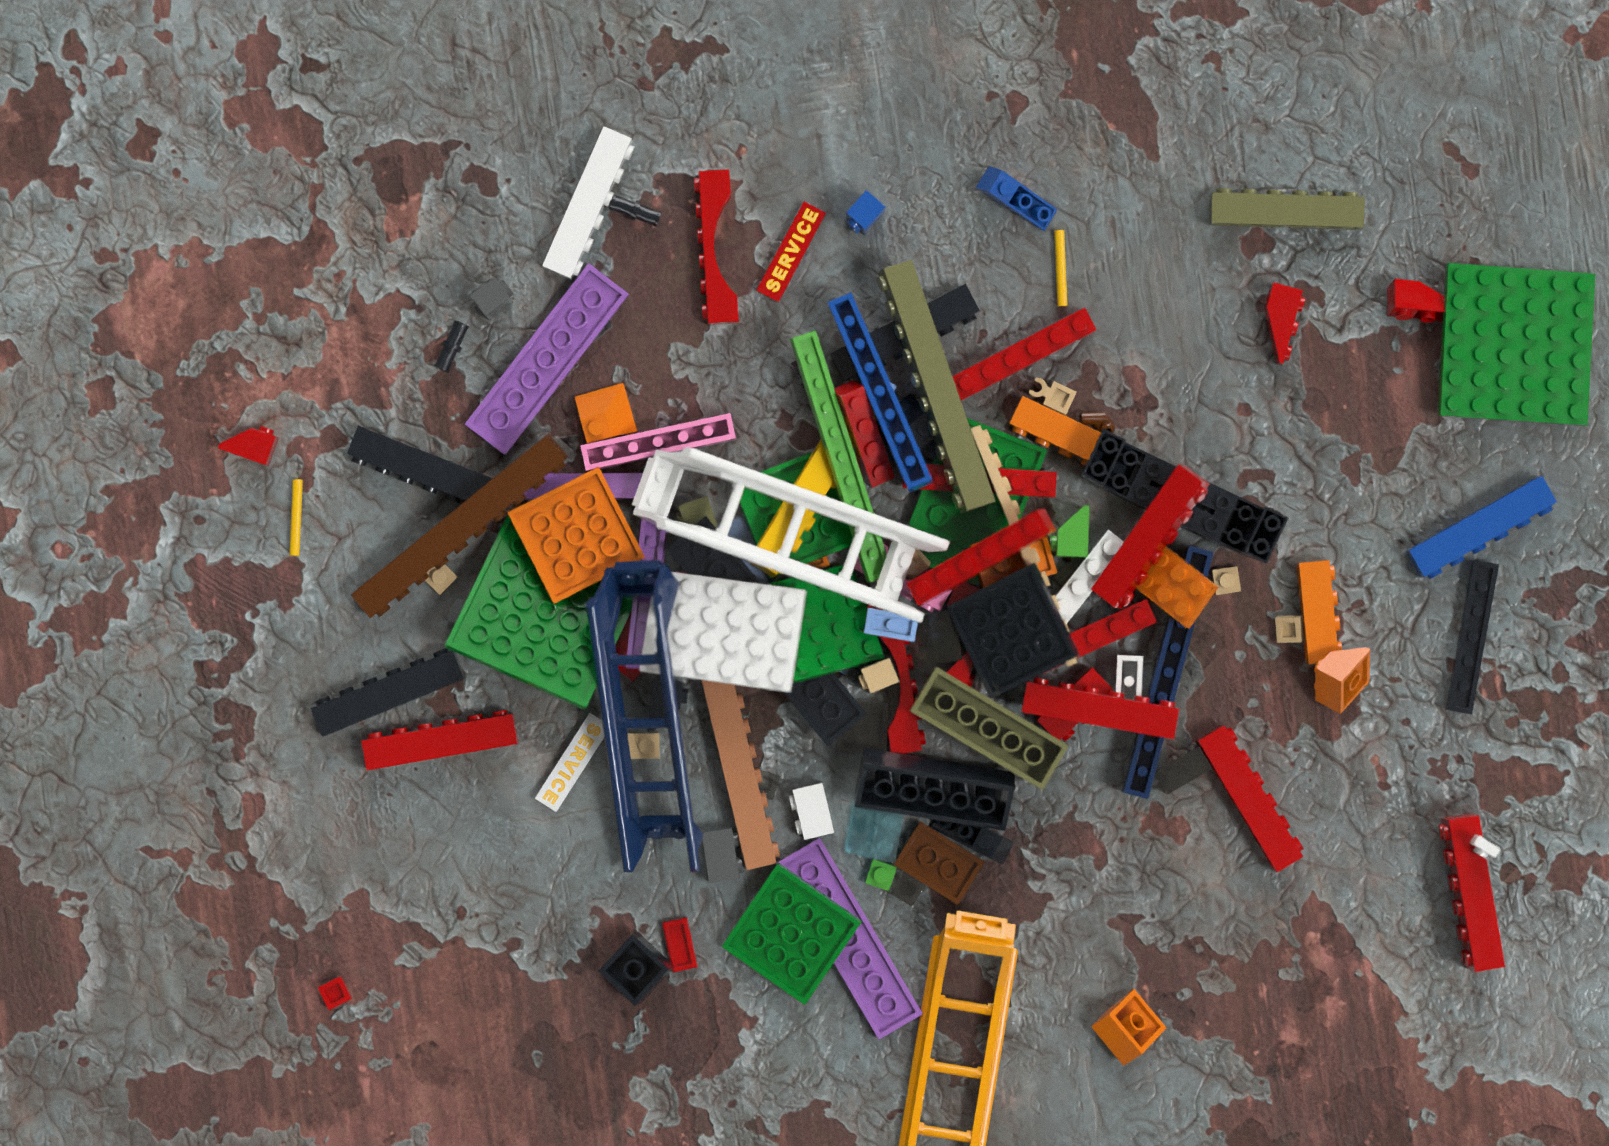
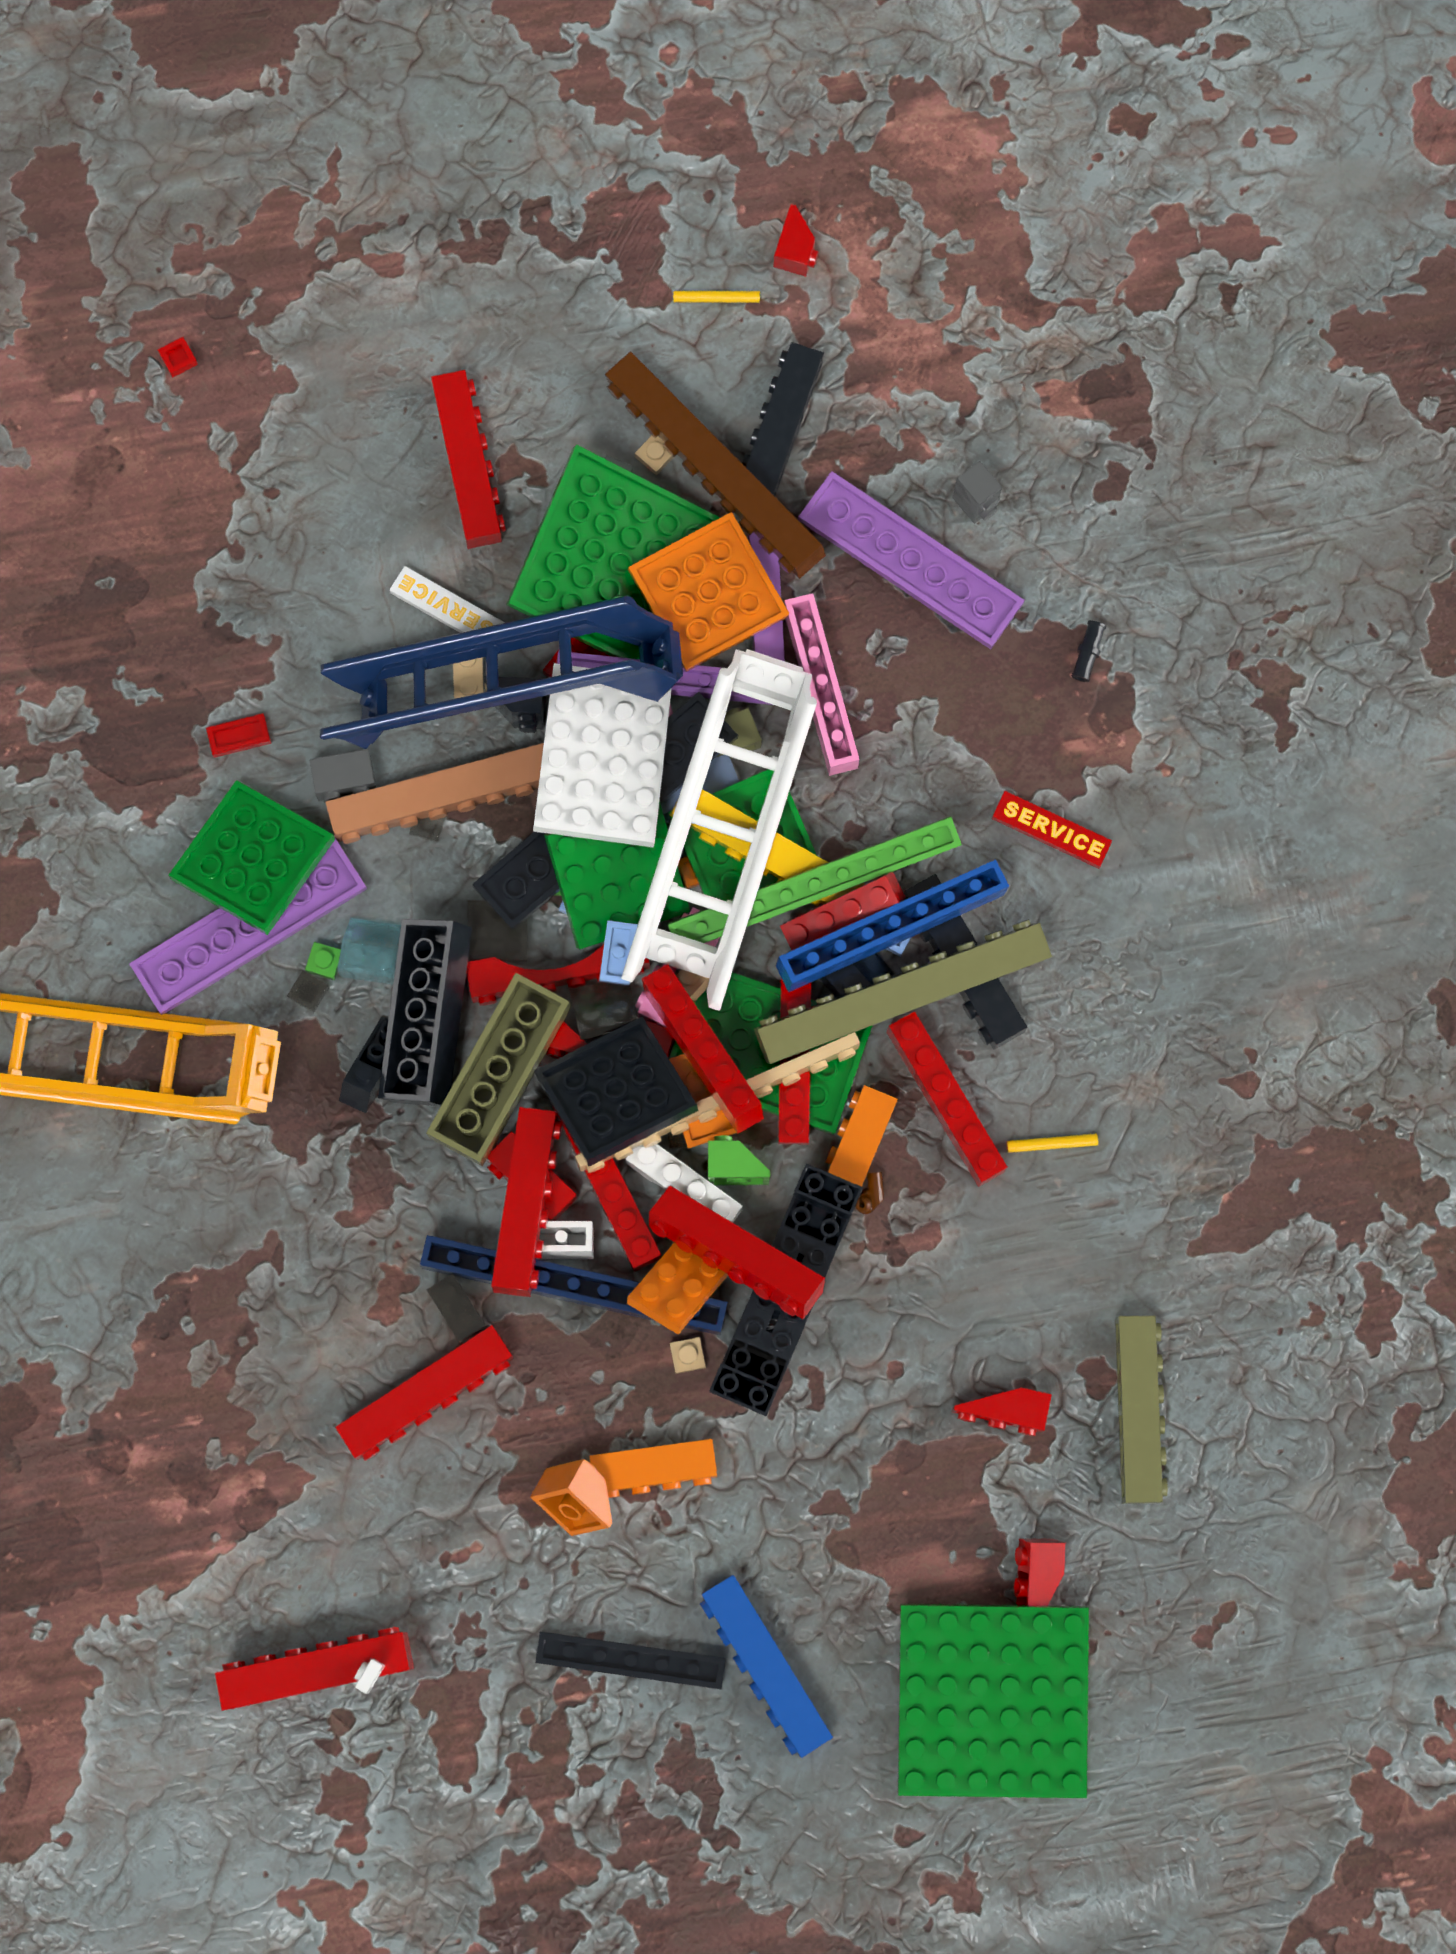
camera: 85 degrees right, 10 degrees down
black brick [311,648,466,737] -> none
black pin [434,320,469,373] -> none
white brick [542,126,635,280] -> none
orange slope [575,383,637,444] -> none
black brick [599,932,675,1006] -> none
red arch [694,169,739,325] -> none
white brick [789,783,834,840] -> none
blue brick [846,190,885,235] -> none
tan brick [858,658,899,693] -> none
reddish brown plate [893,821,985,905] -> none
blue slope [976,166,1058,231] -> none
tan plate [1028,378,1076,415] -> none
orange slope [1091,989,1166,1066] -> none
tan plate [1275,616,1304,643] -> none

